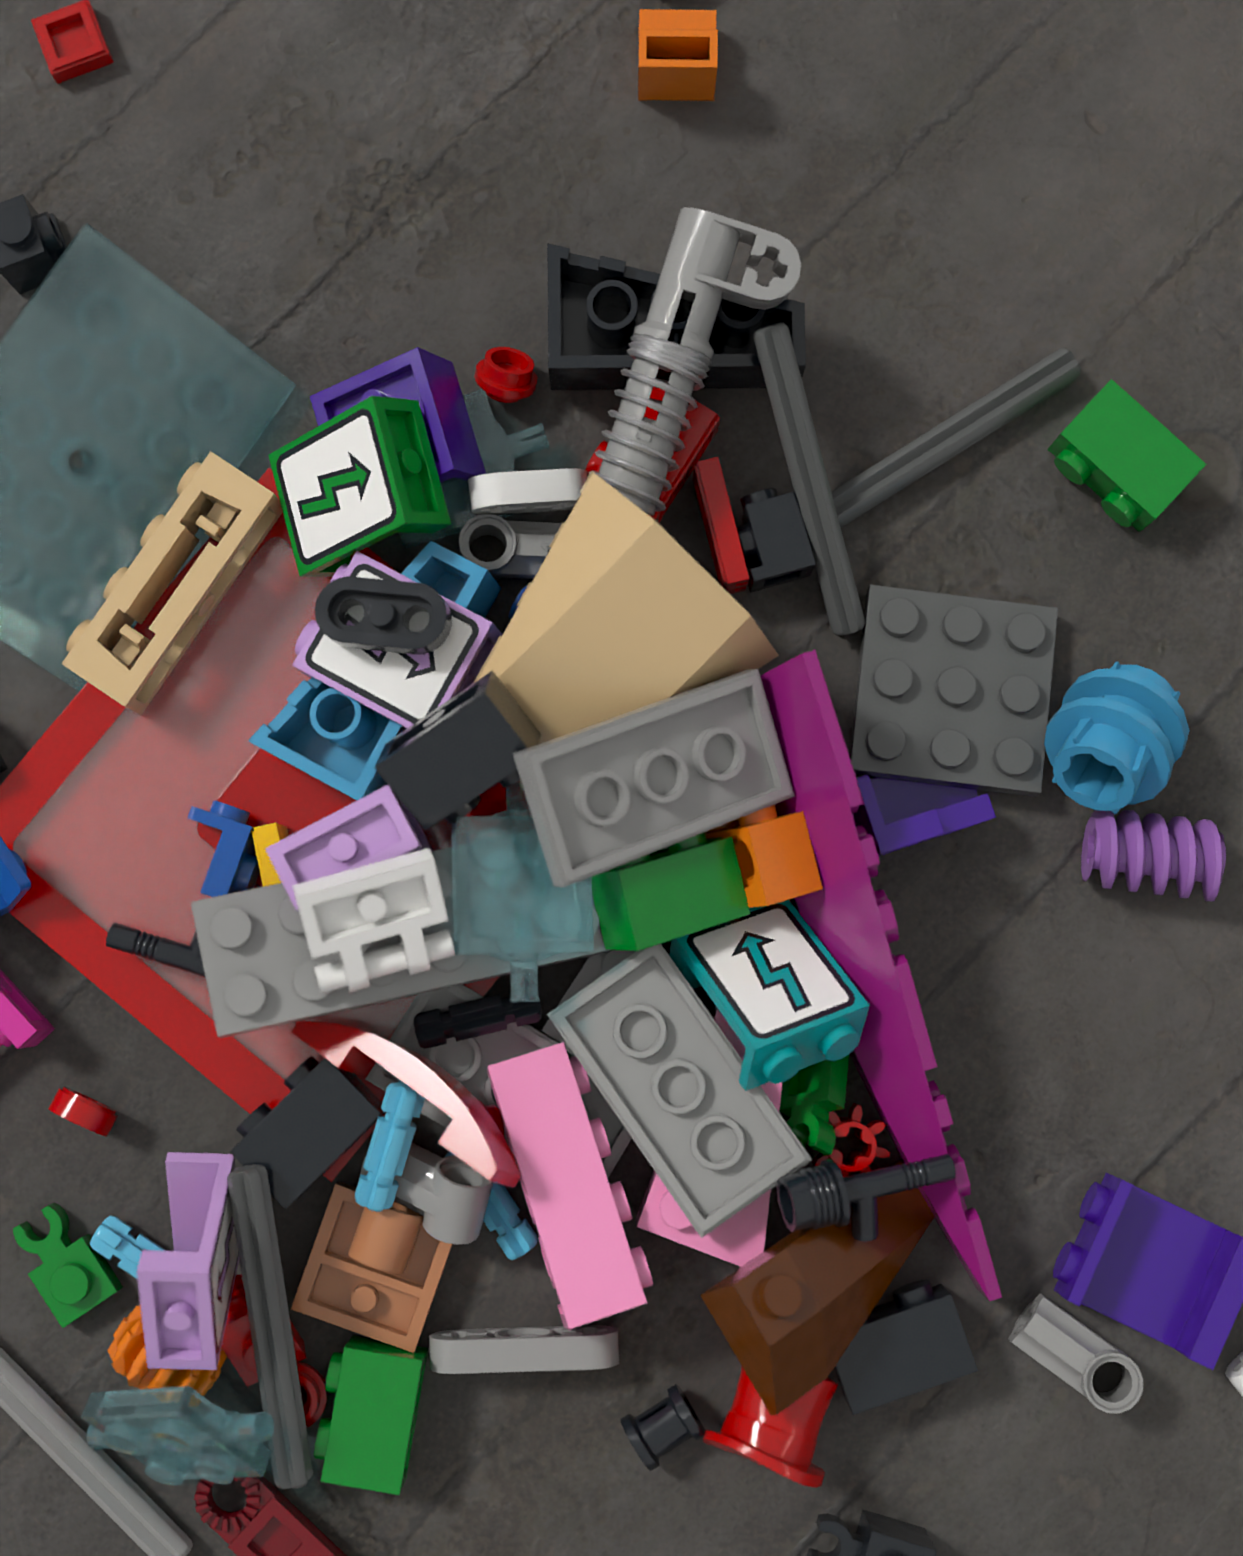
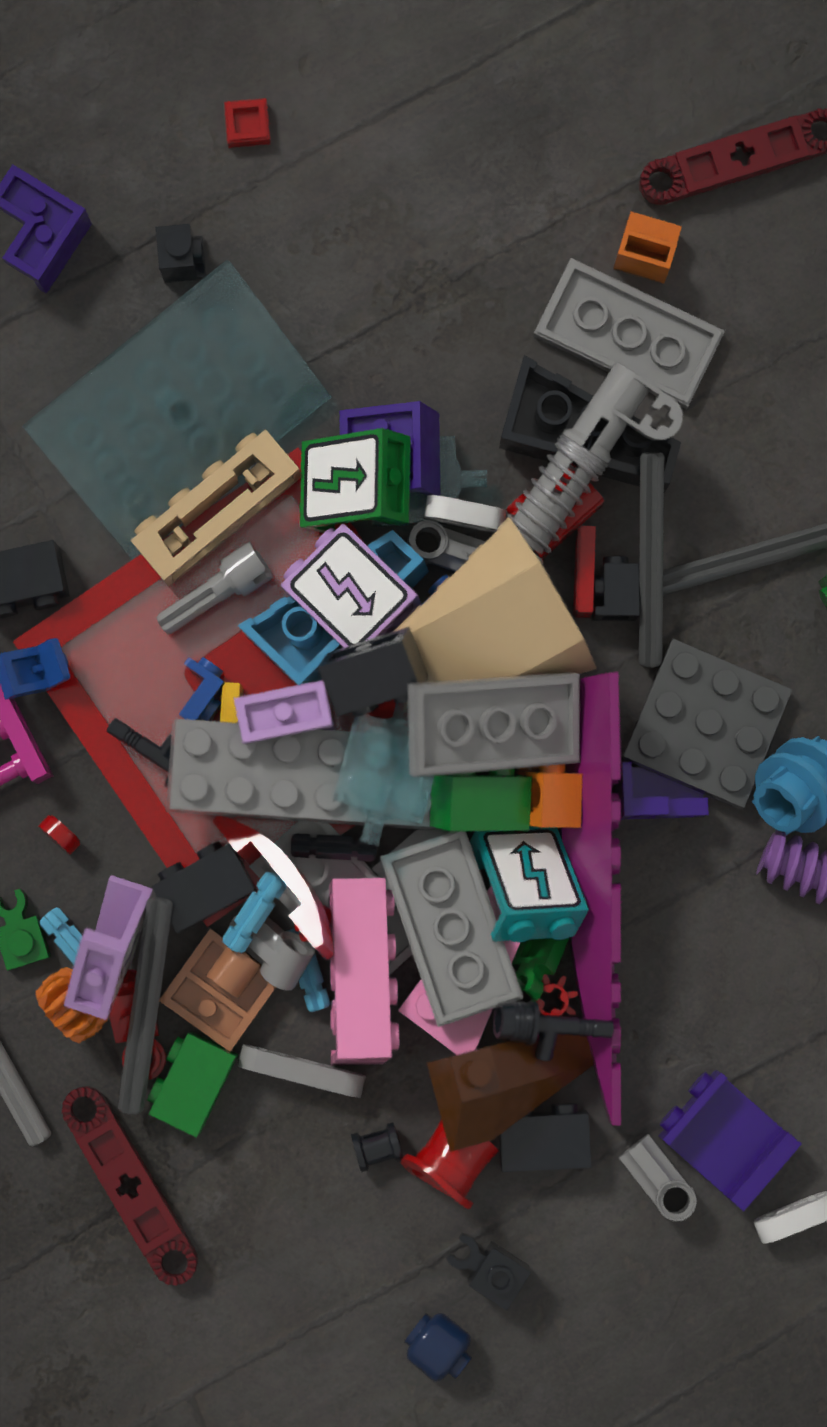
camera: 15 degrees right, 0 degrees up
clear light blue plate [81,1386,274,1486] -> none
white plate [293,848,455,994] -> none
black plate [315,576,452,655] -> none
red plate [474,347,537,403] -> none
none -> light grey piece [156,541,274,634]
none -> light grey tile [533,258,725,410]

